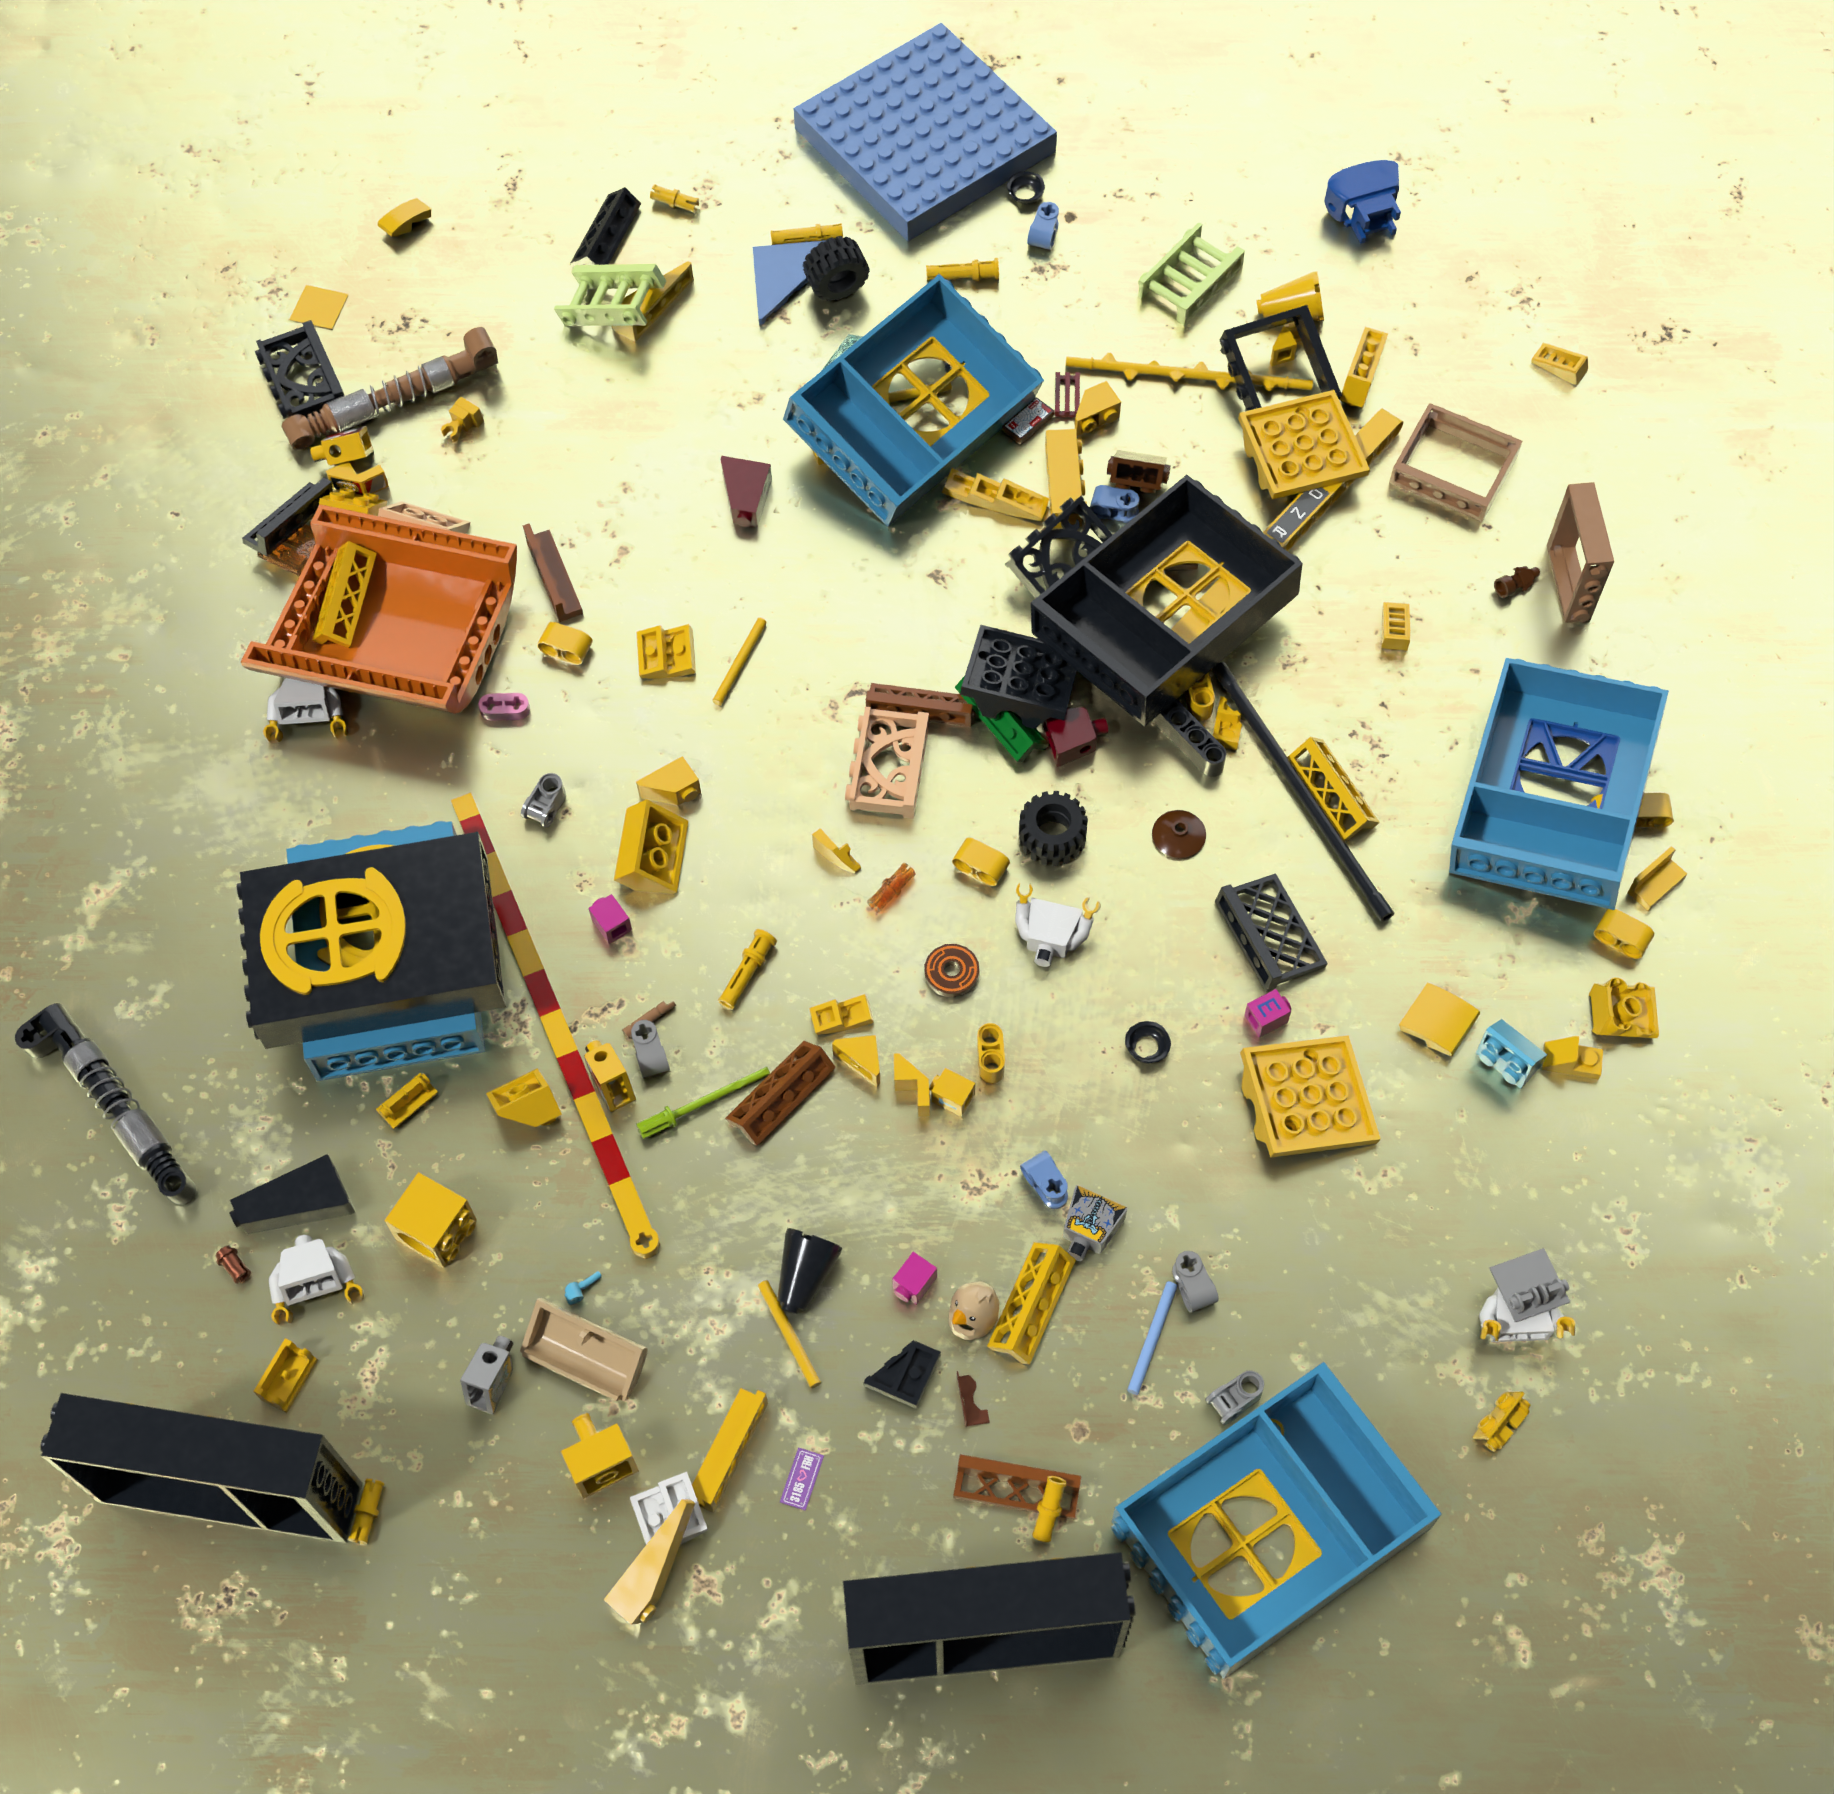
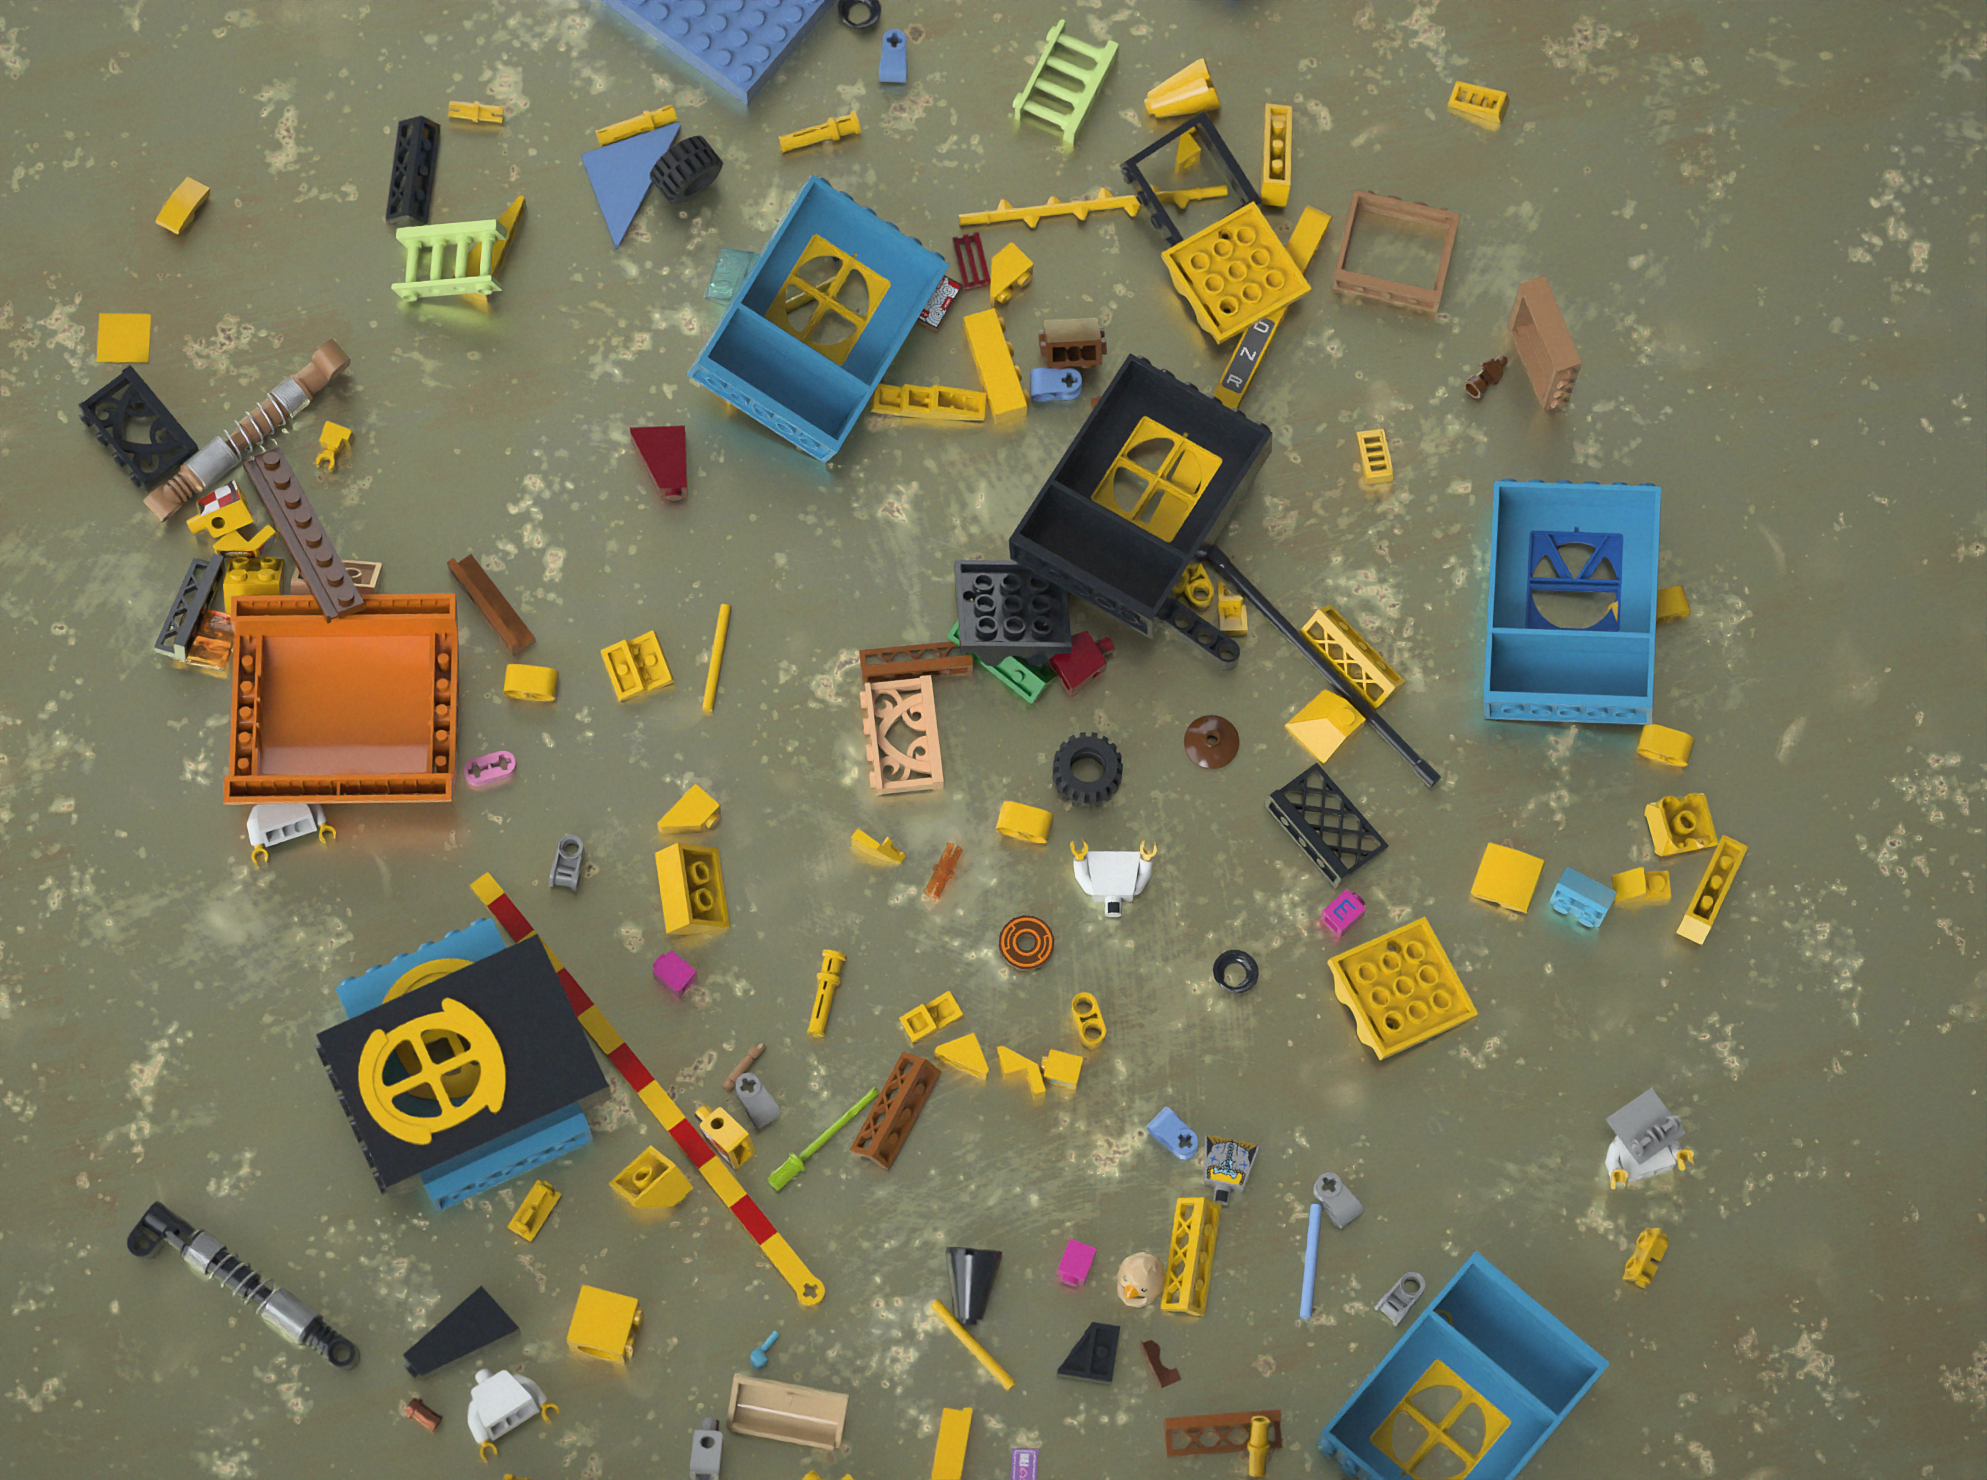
camera: 20 degrees left, 10 degrees up
yellow fence [312,541,377,648] -> none
black fence [1004,496,1113,599] -> none
yellow panel [1627,846,1687,911] -> none
none -> plate [242,447,365,624]
none -> yellow slope [1285,689,1366,765]
none -> yellow slope [1676,835,1748,945]

